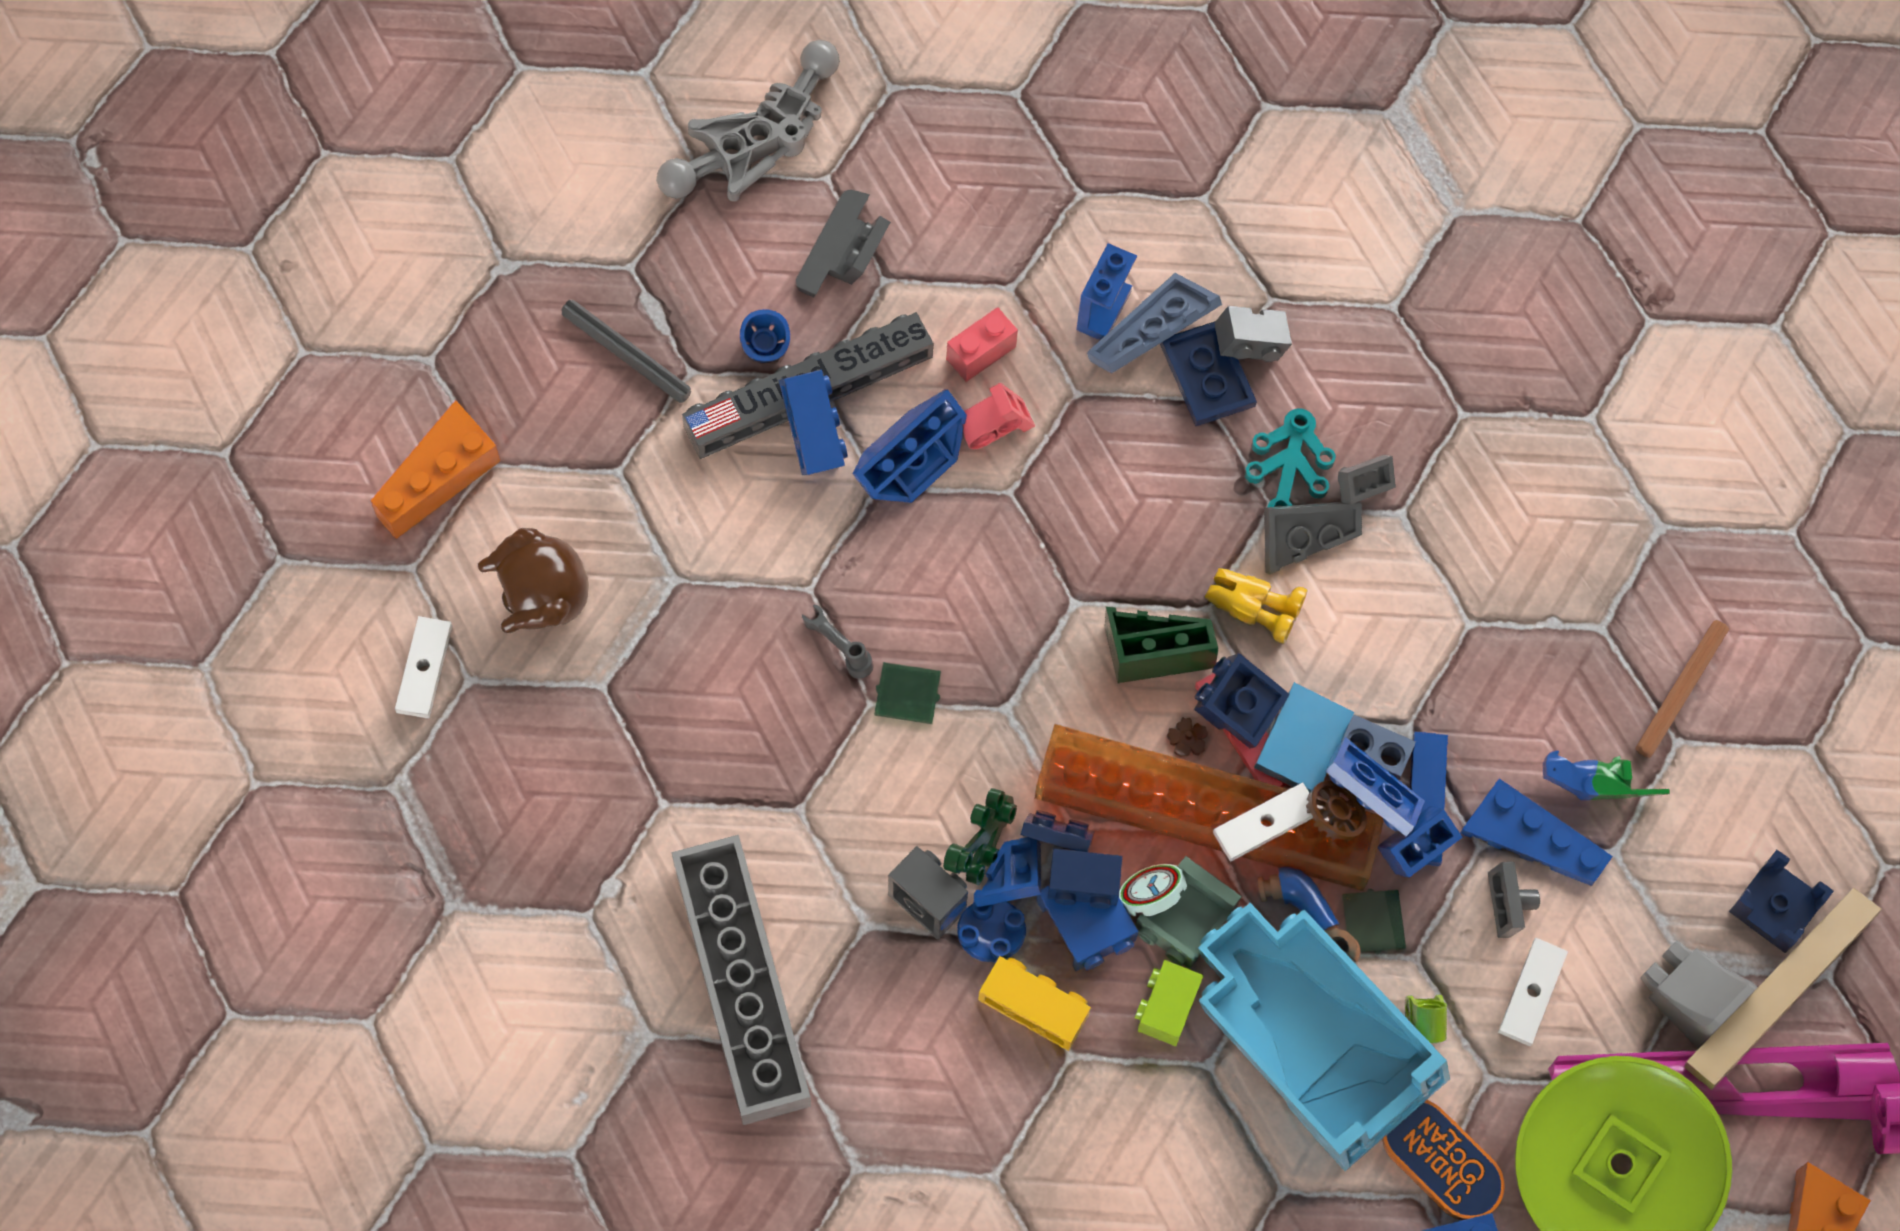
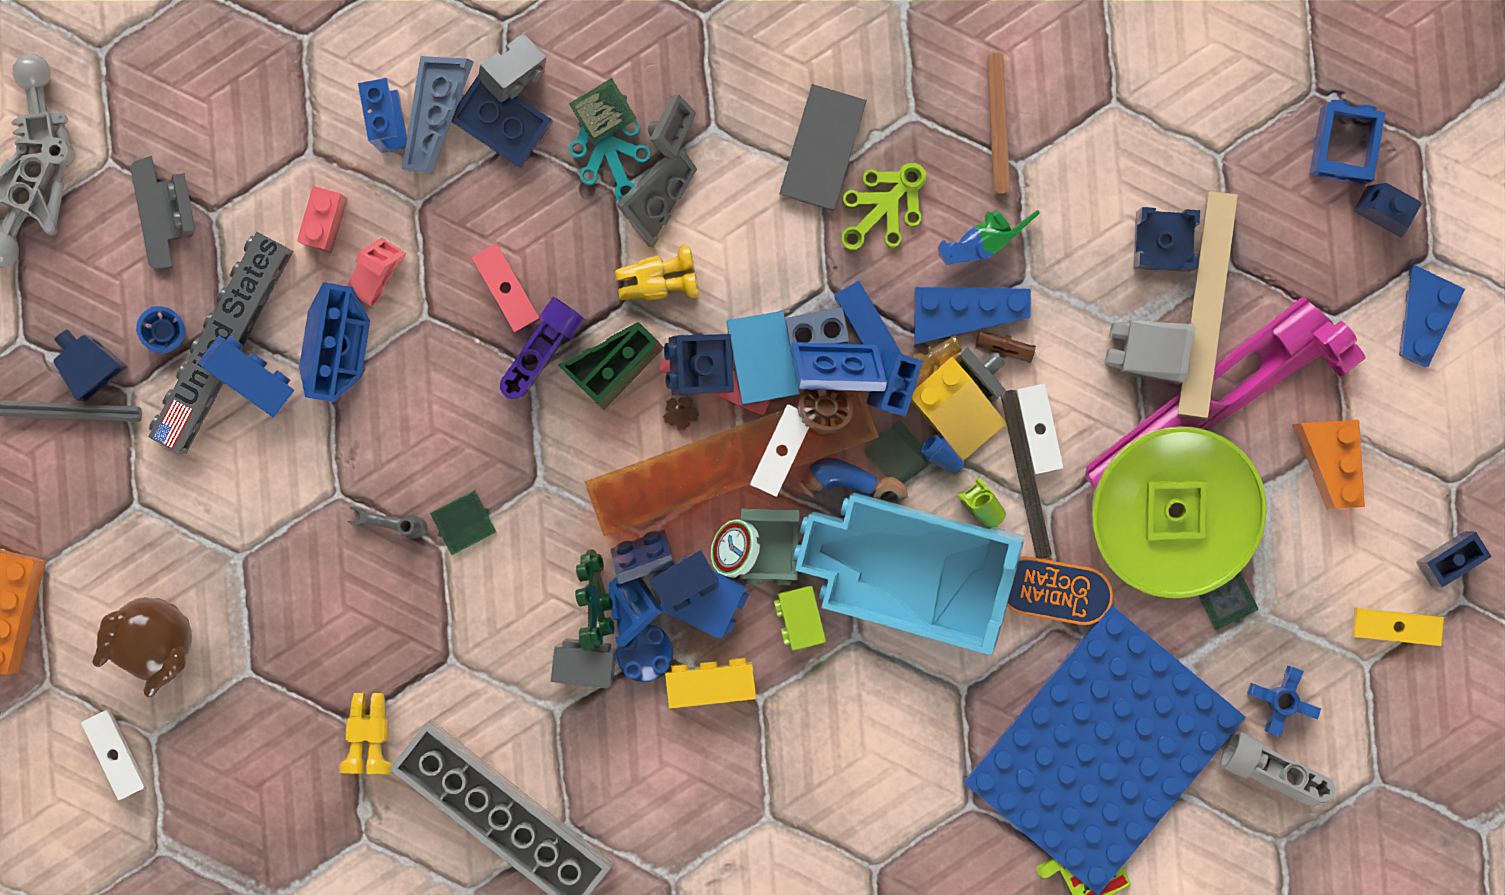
camera: 30 degrees left, 20 degrees up
none -> dark blue torso [53,330,127,402]
none -> yellow piece [339,693,393,774]
none -> coral tile [471,243,540,333]
none -> dark purple beam [500,296,586,399]
none -> piece [569,78,637,145]
none -> dark grey tile [779,84,867,211]
none -> lime plant [841,163,926,251]
none -> yellow slope [910,357,1006,461]
none -> clear yellow pin [912,336,962,376]
none -> blue cone [921,435,964,475]
none -> reddish brown pin [975,329,1036,363]
none -> clear smoke axle [1001,389,1052,559]

